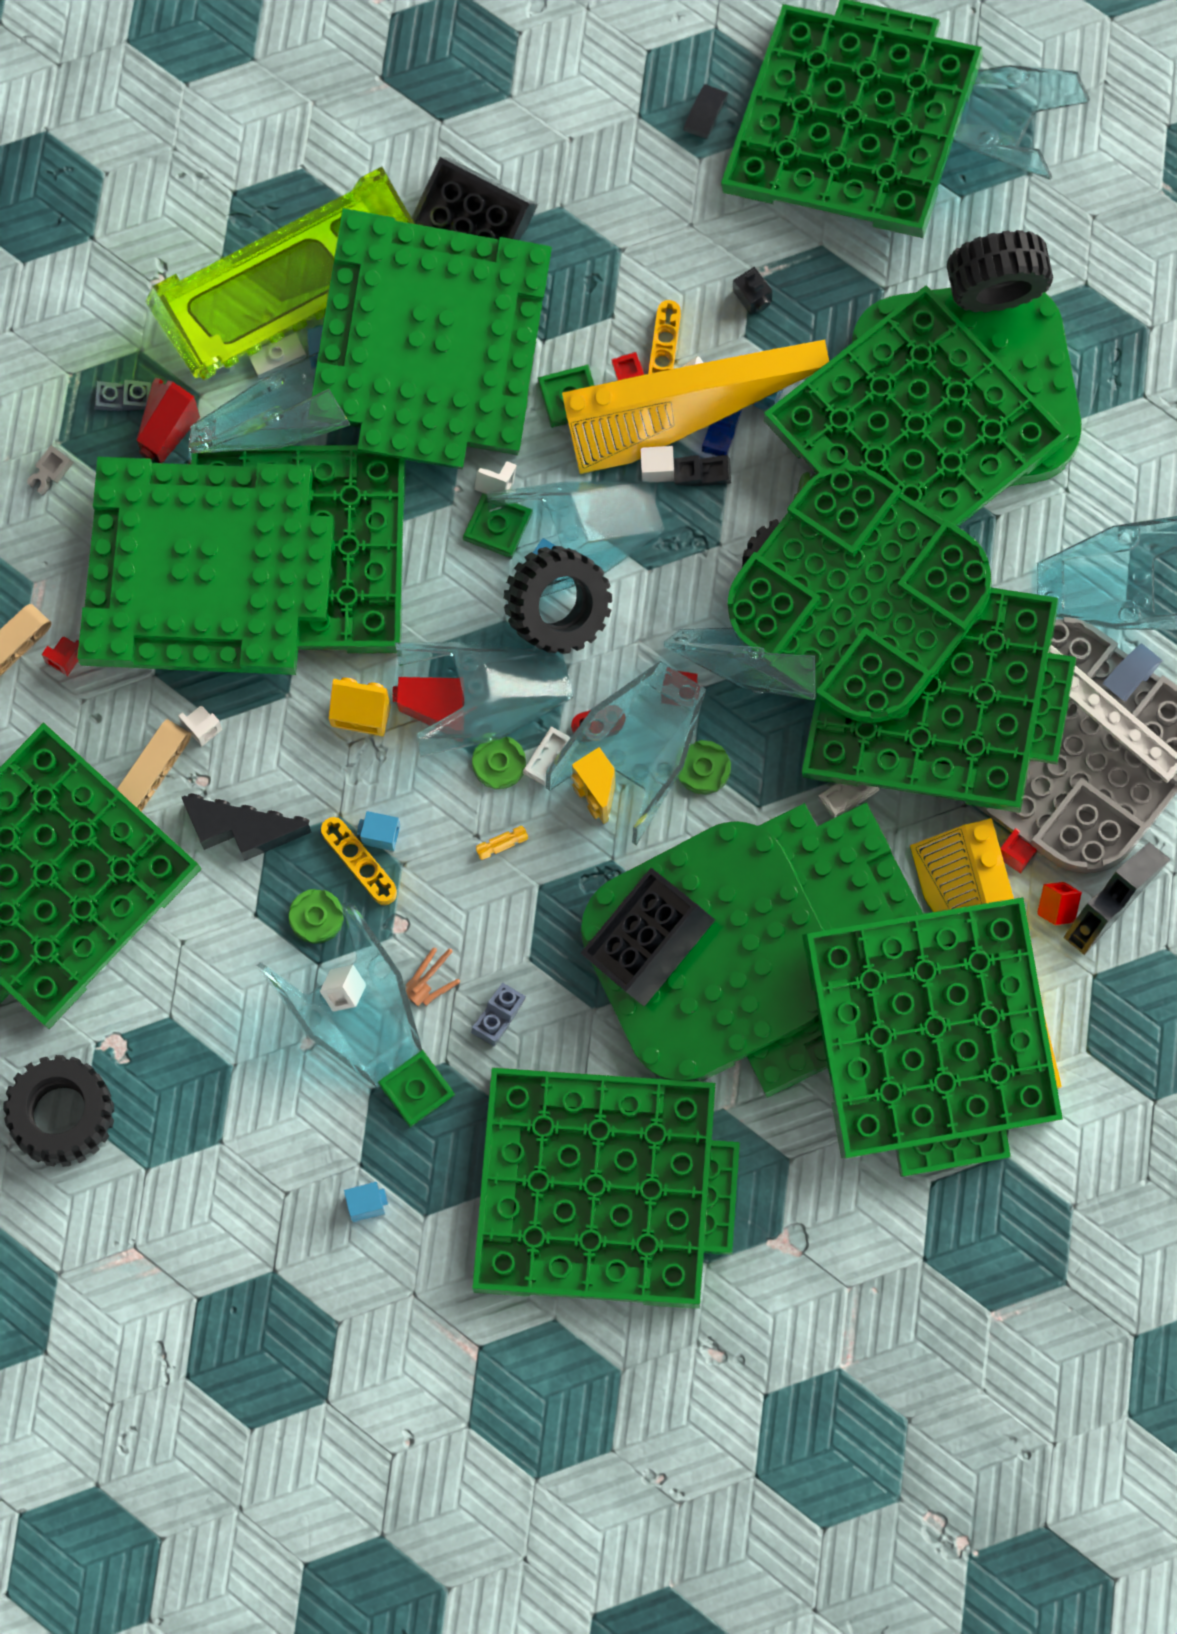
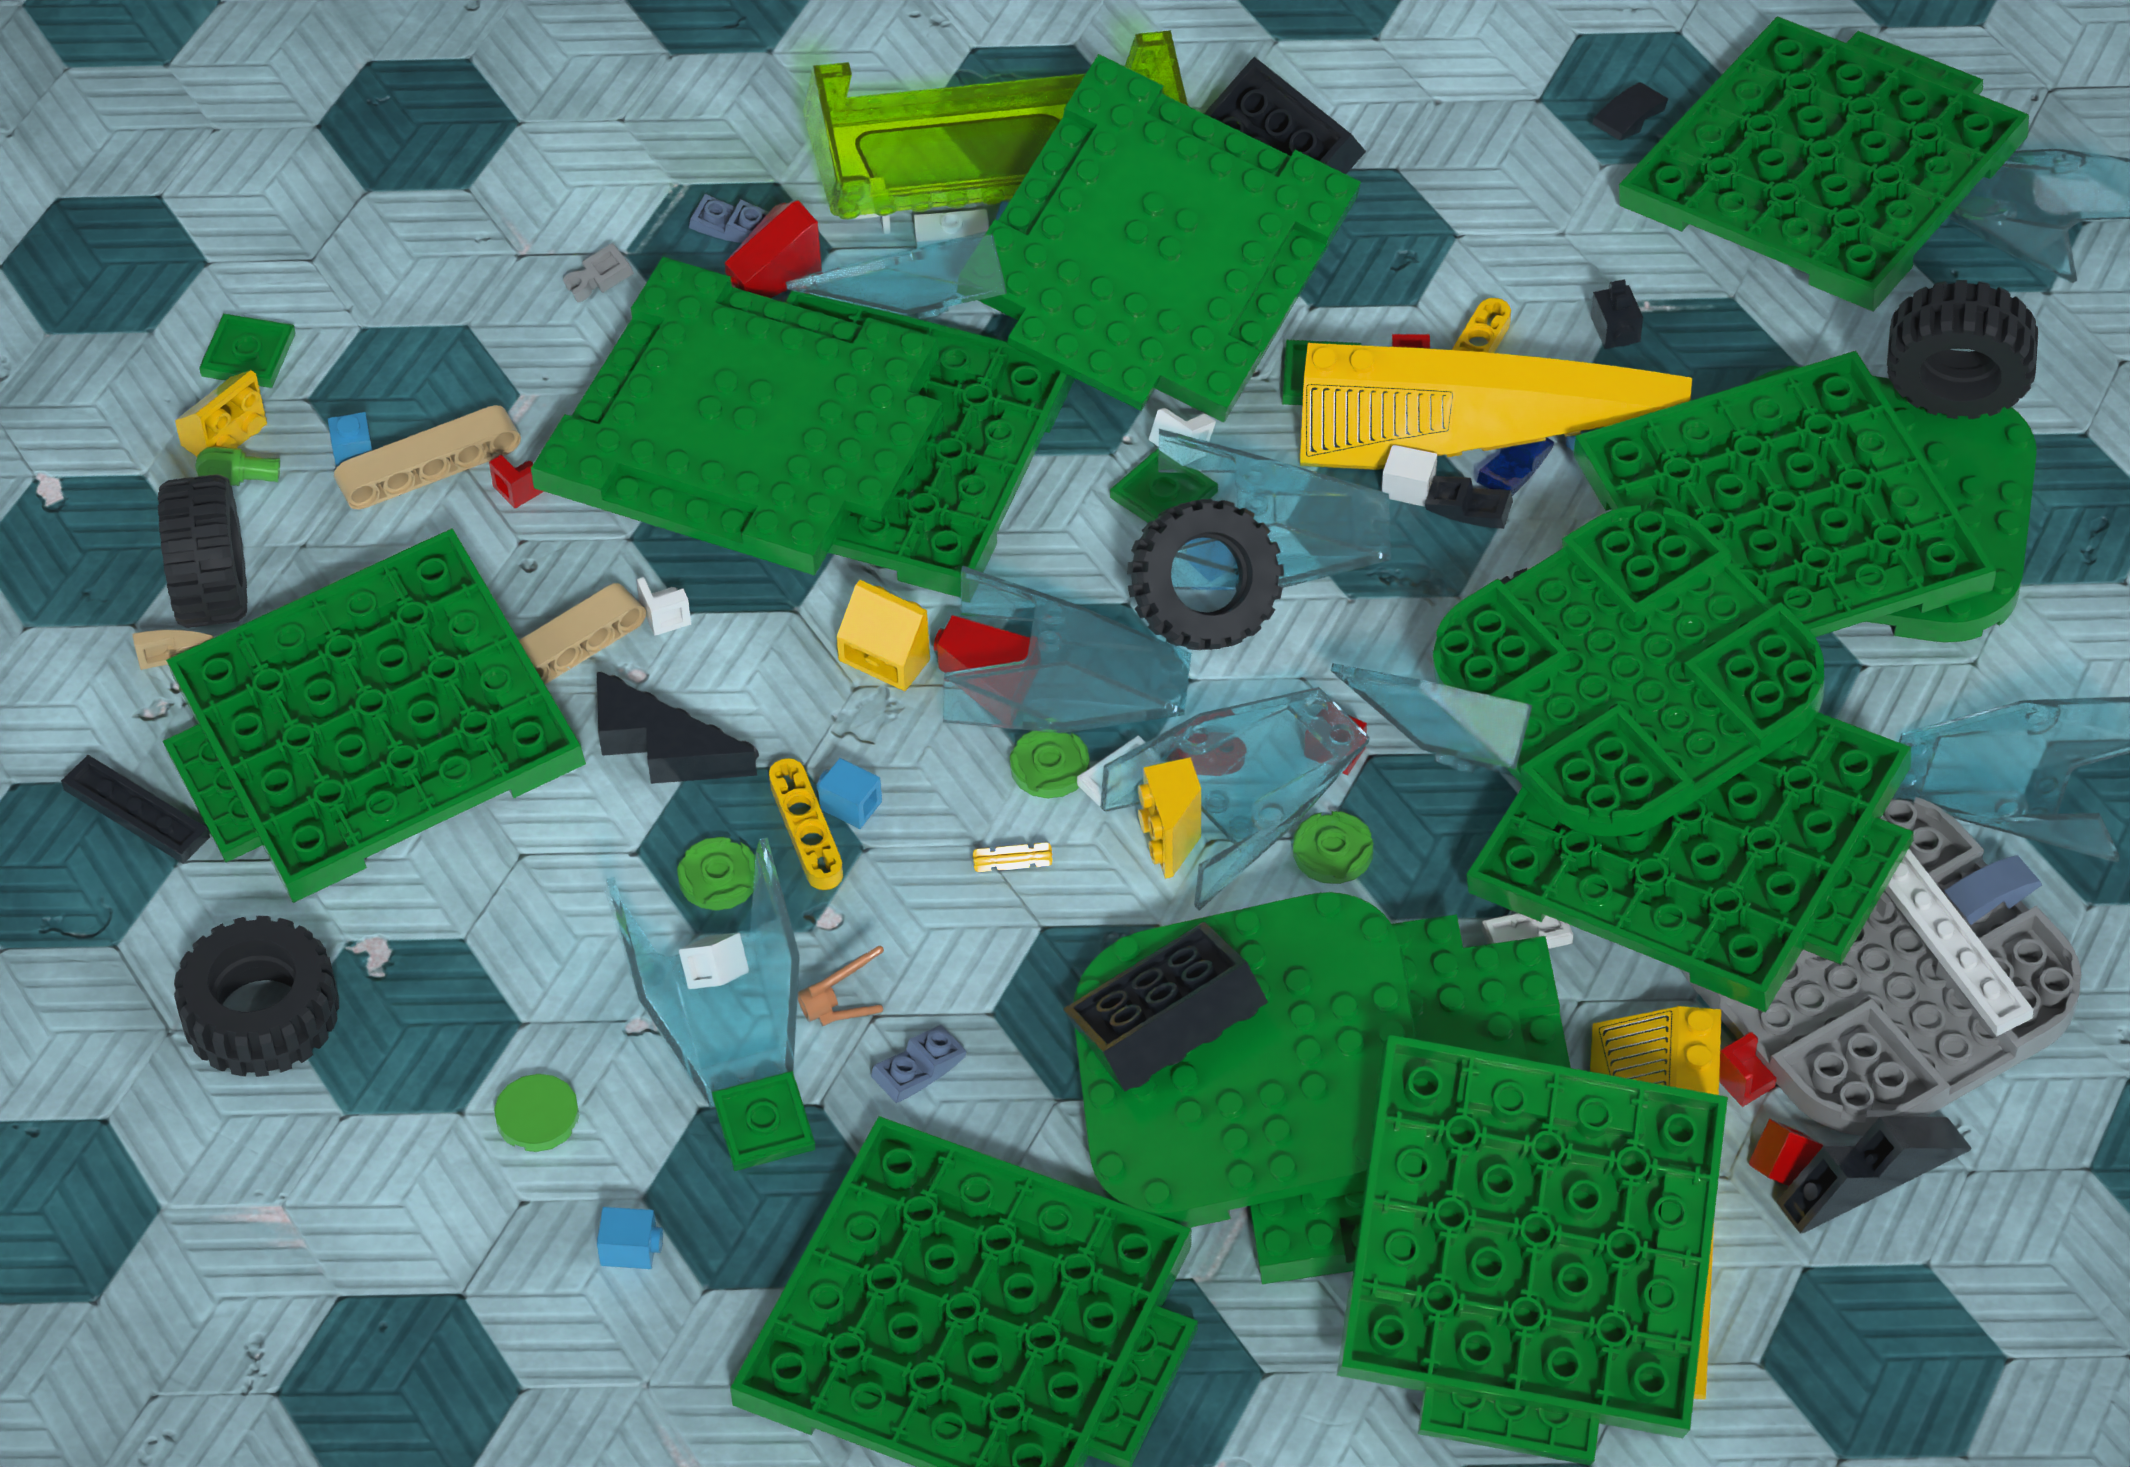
camera: 15 degrees right, 20 degrees down
none -> bright green tile [494,1074,579,1152]

